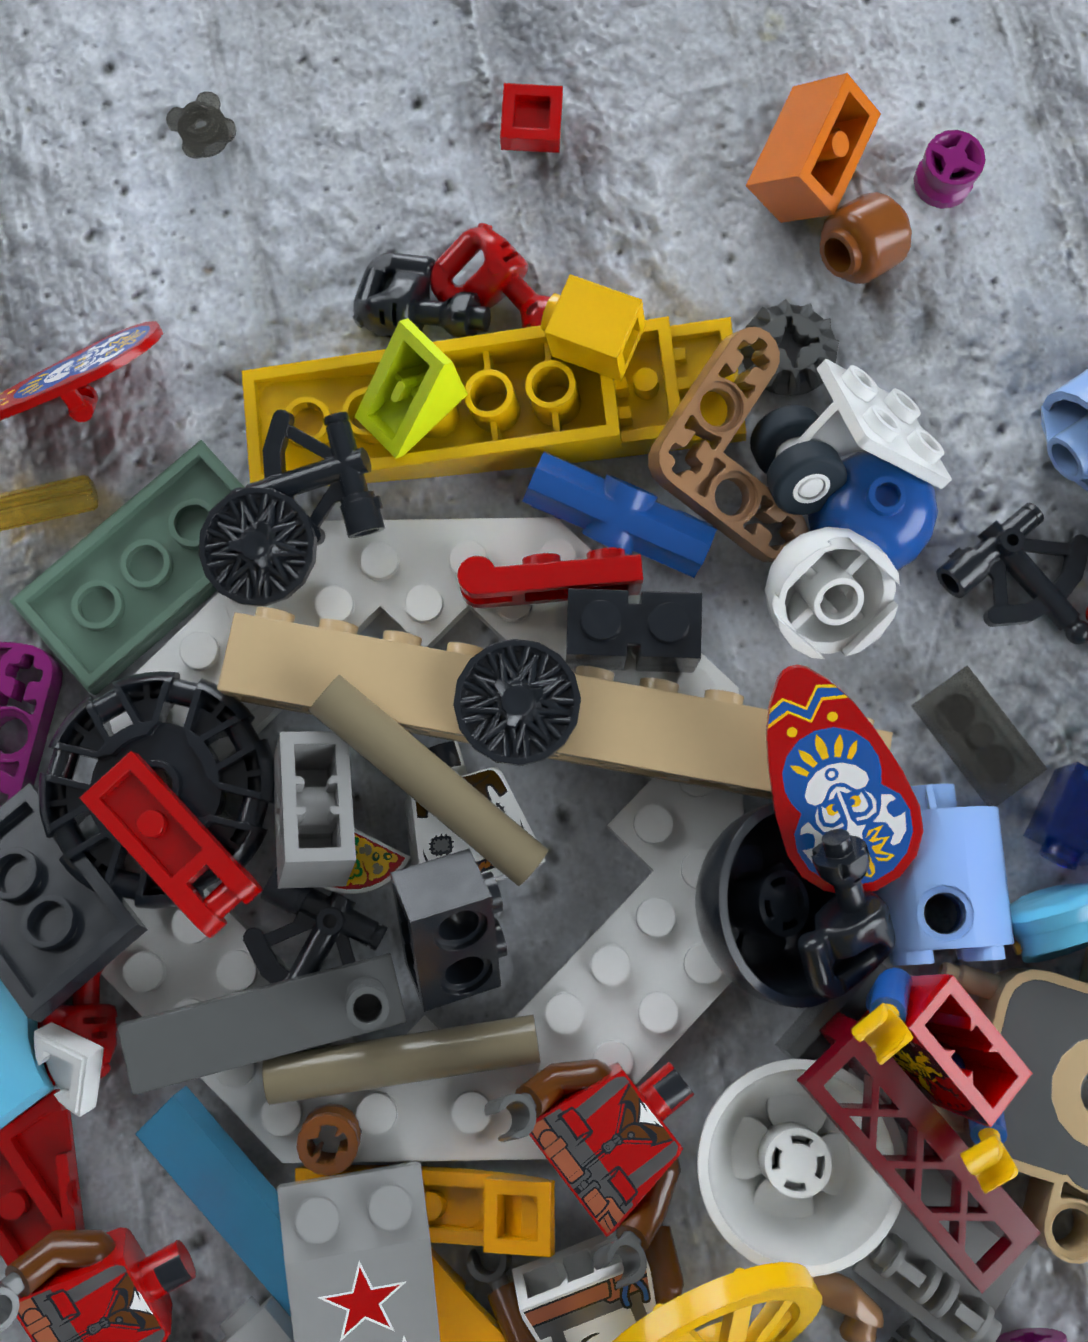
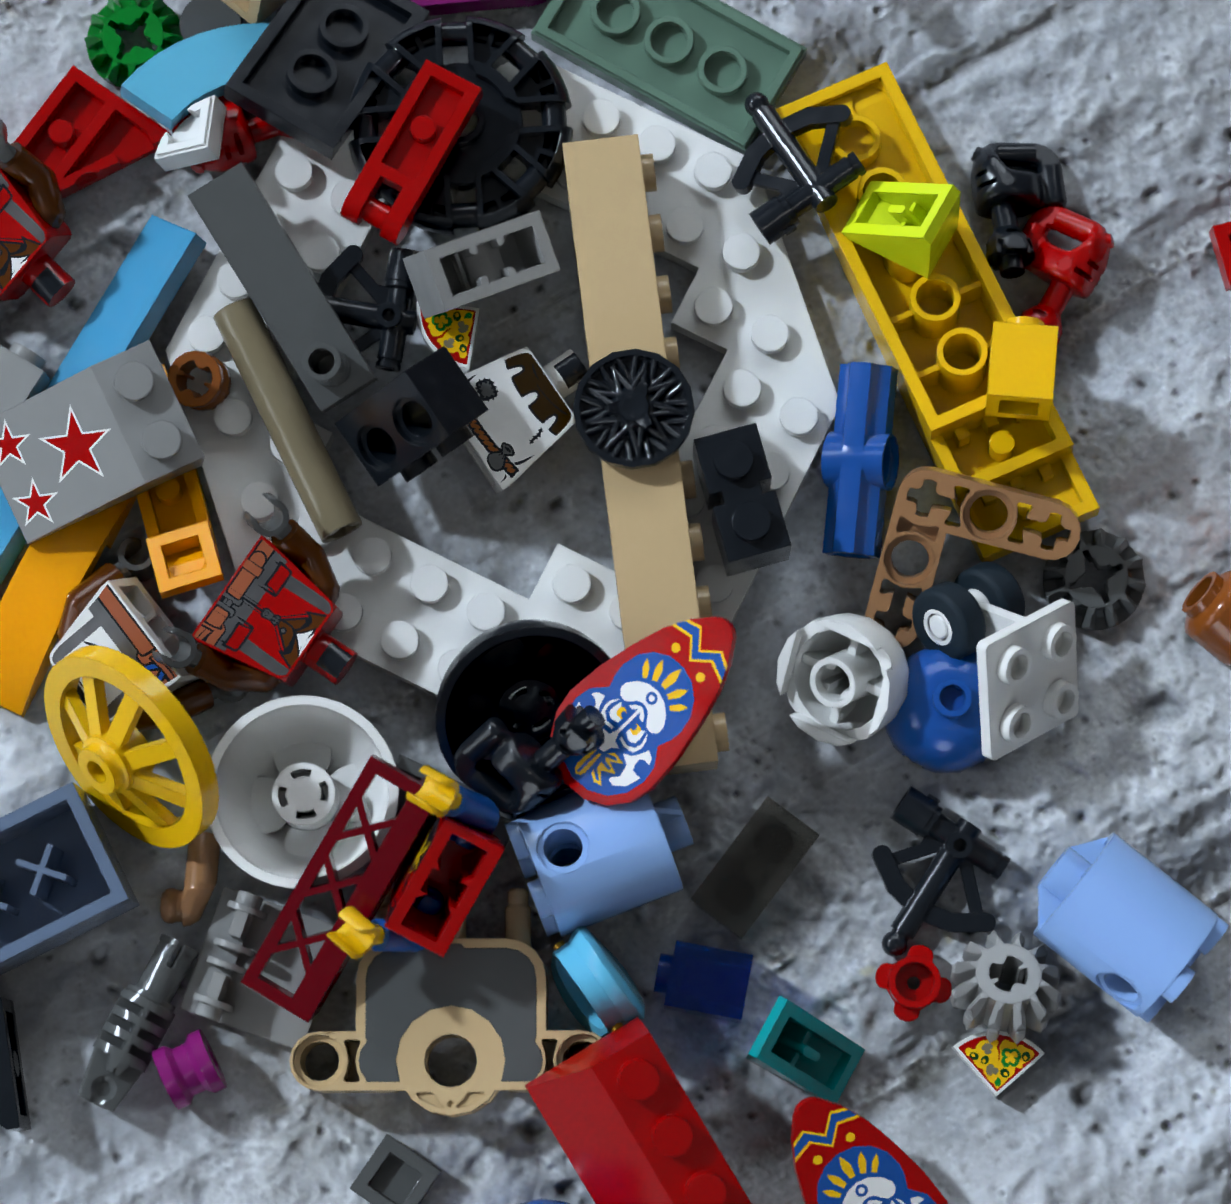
camera: 75 degrees right, 0 degrees up
black wheel [198,487,317,606] -> none
dark tan piece [308,675,548,886] -> none
red plate [457,547,643,608] -> none

